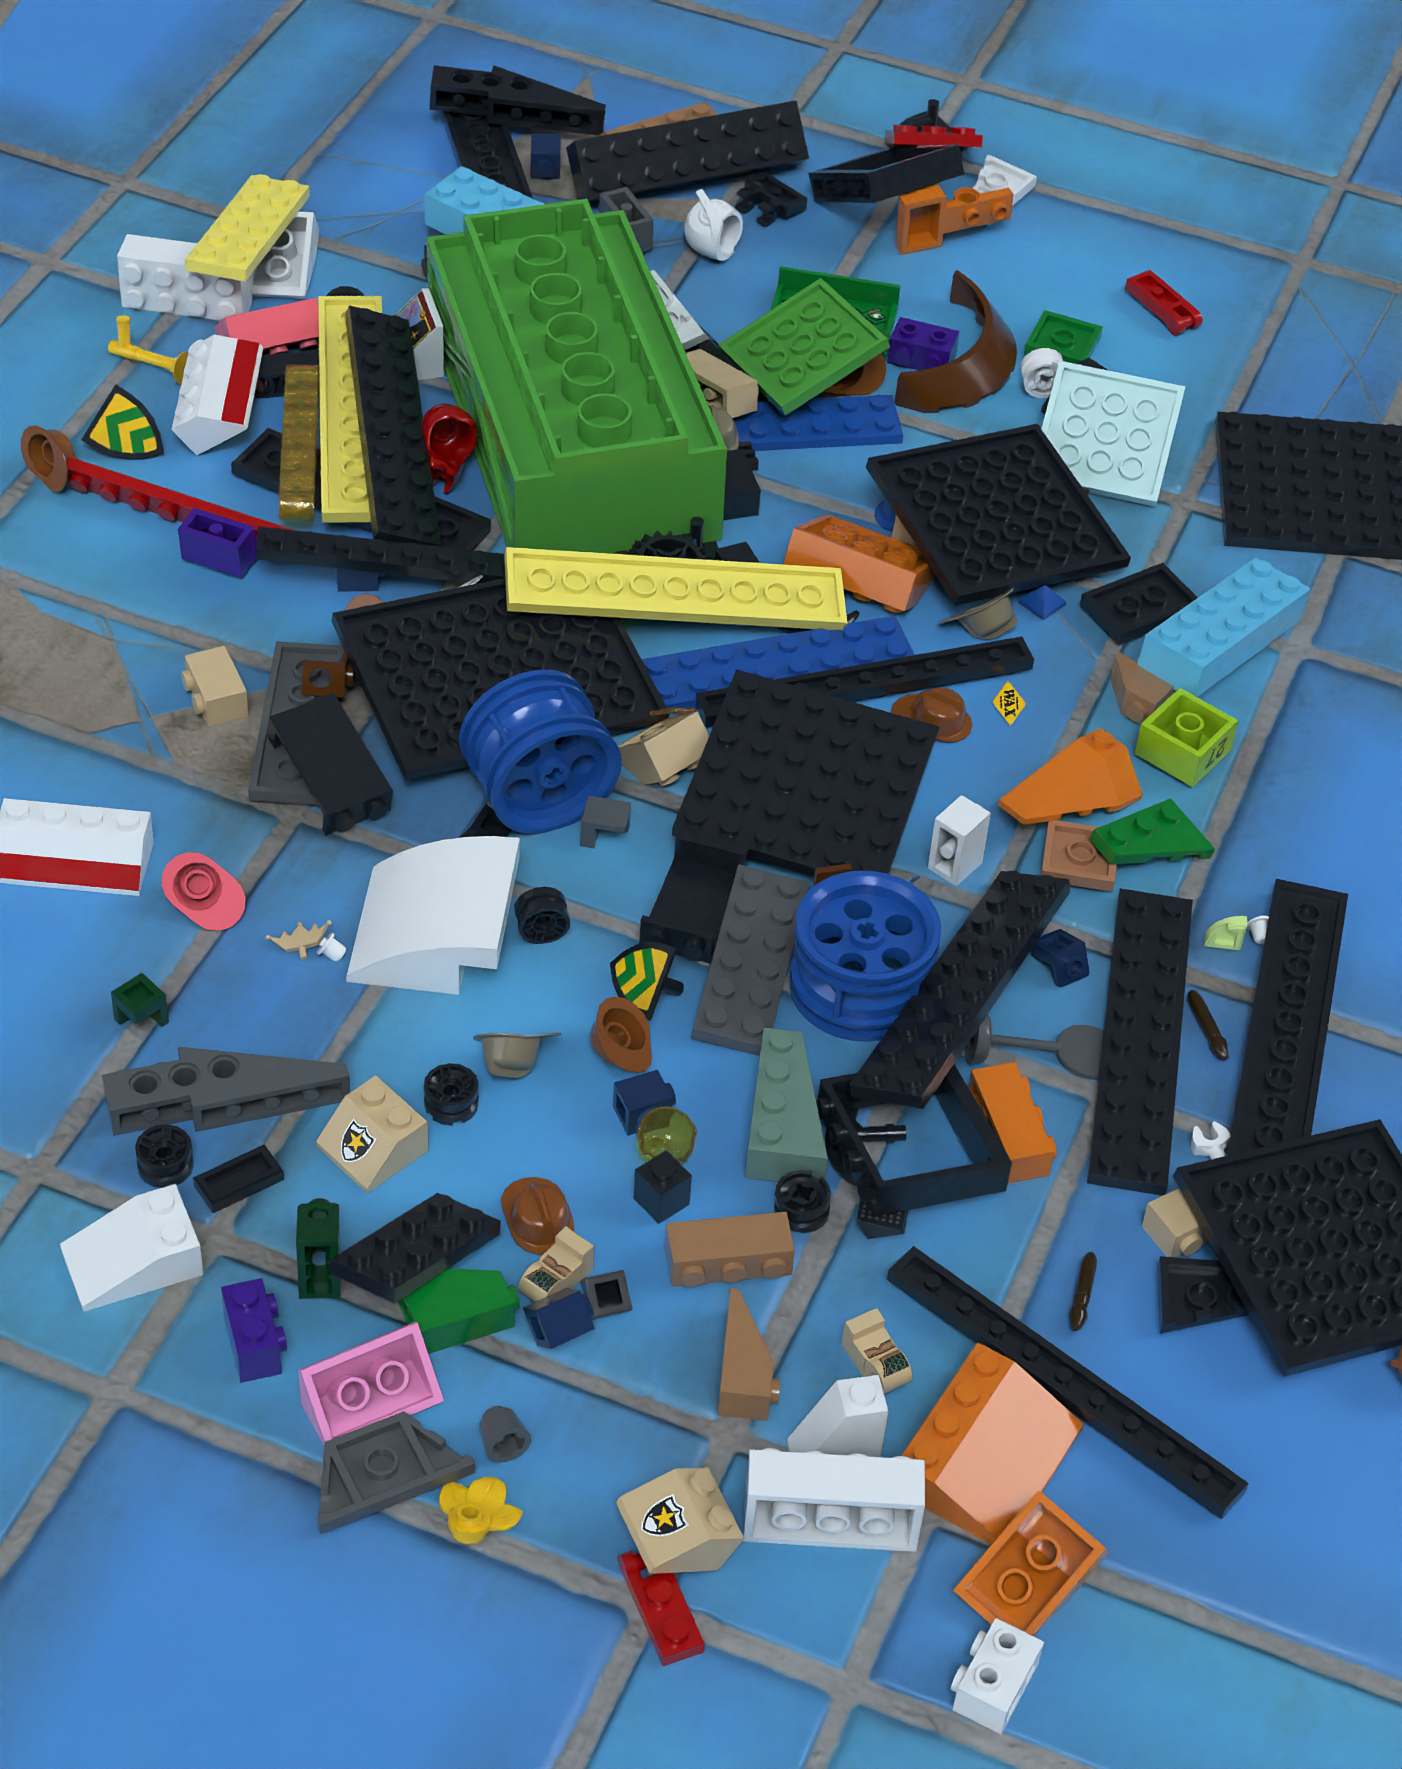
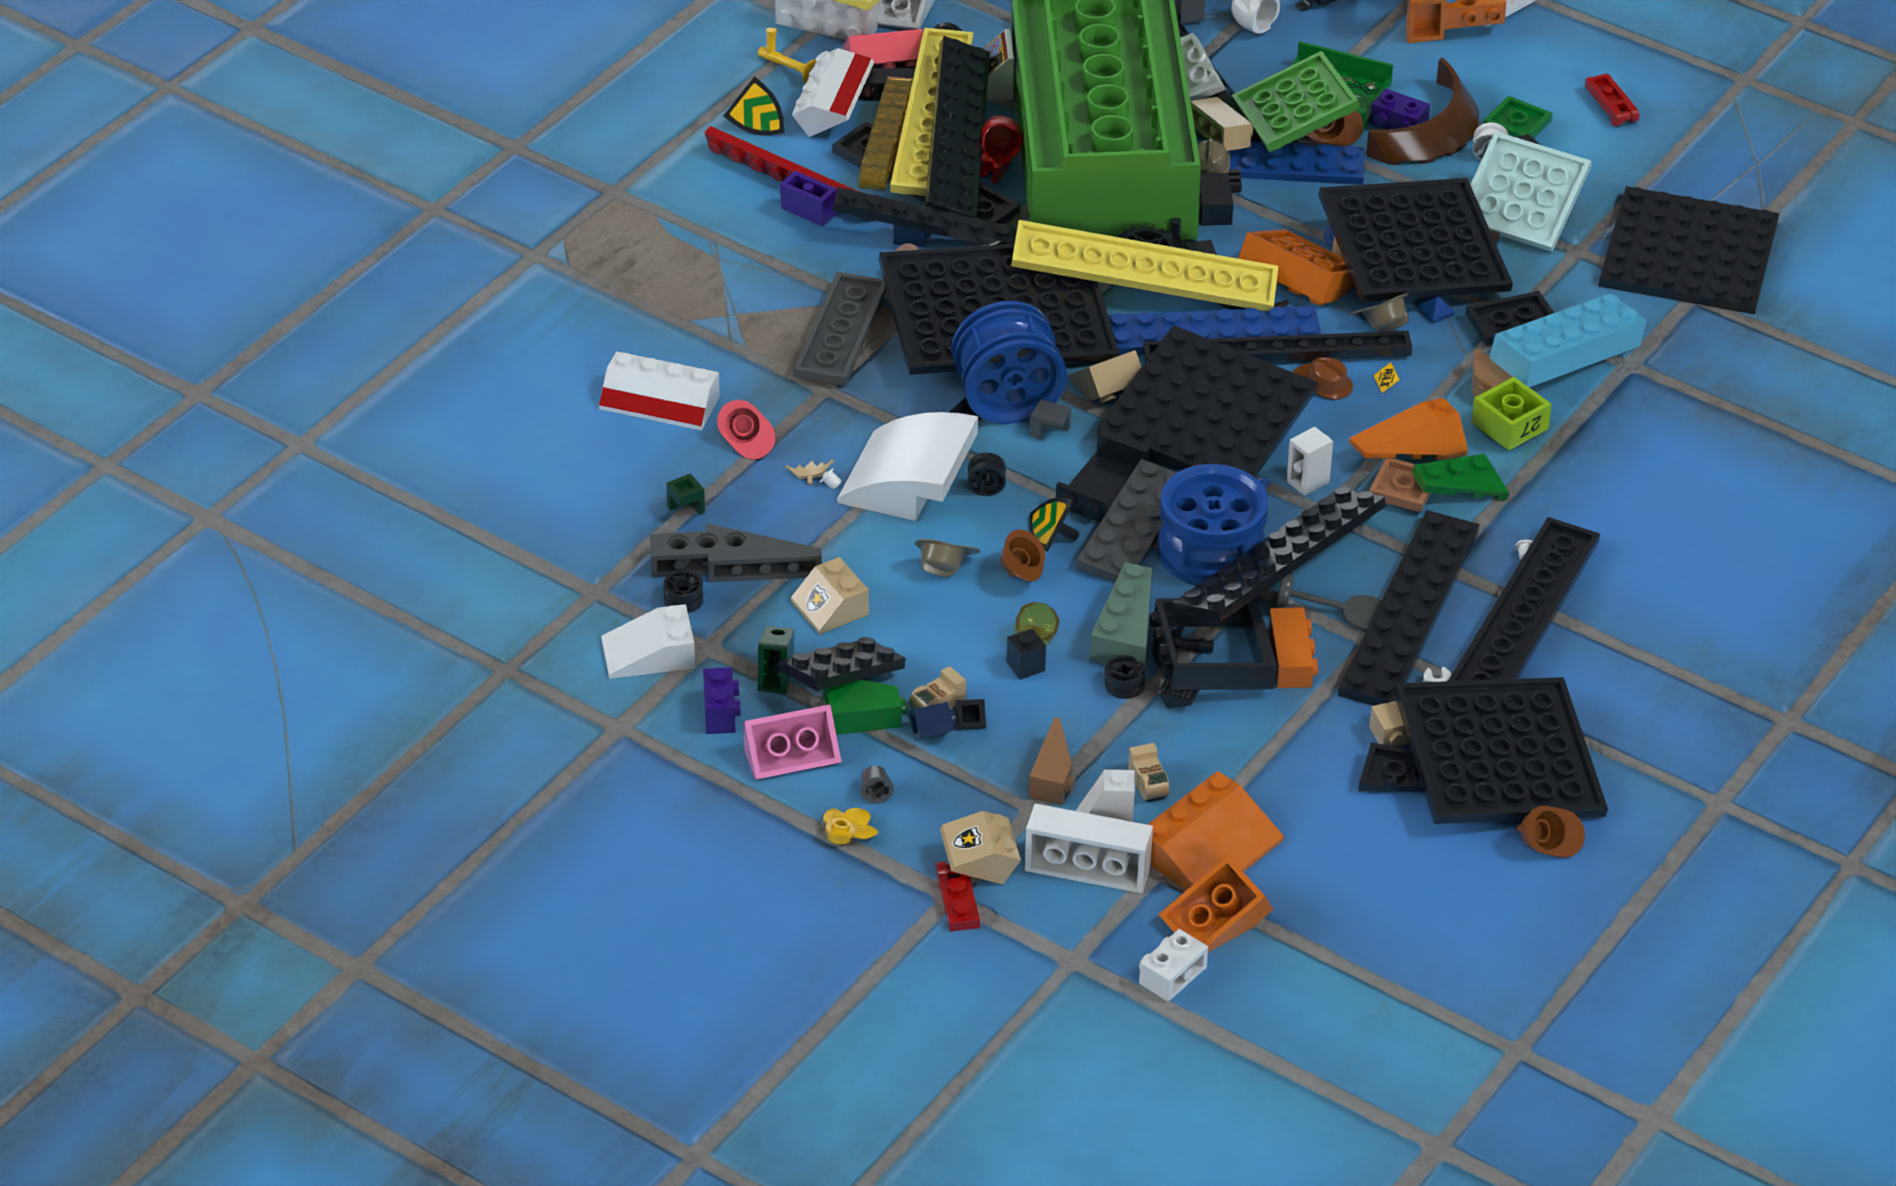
camera: 15 degrees right, 5 degrees down
dark orange piece [21,425,76,492] -> none
tan brick [181,646,249,727] -> none
black tile [193,1145,284,1213] -> none
black panel [268,693,393,836] -> none
reddish brown bracket [302,653,355,697] -> none
dark grey wing [318,1412,475,1534] -> none
black wheel [424,1063,479,1126] -> none
dark orange piece [501,1177,574,1255] -> none
dark blue brick [613,1069,676,1136] -> none
clear orange piece [650,707,696,716] -> none
medium nougat brick [664,1212,795,1287] -> none
black plate [887,1246,1249,1519] -> none
dark blue bracket [1031,929,1090,987] -> none
dark brown piece [1069,1252,1097,1331] -> none
dark brown piece [1188,989,1229,1060] -> none
yellowish green tile [1204,916,1247,950] -> none

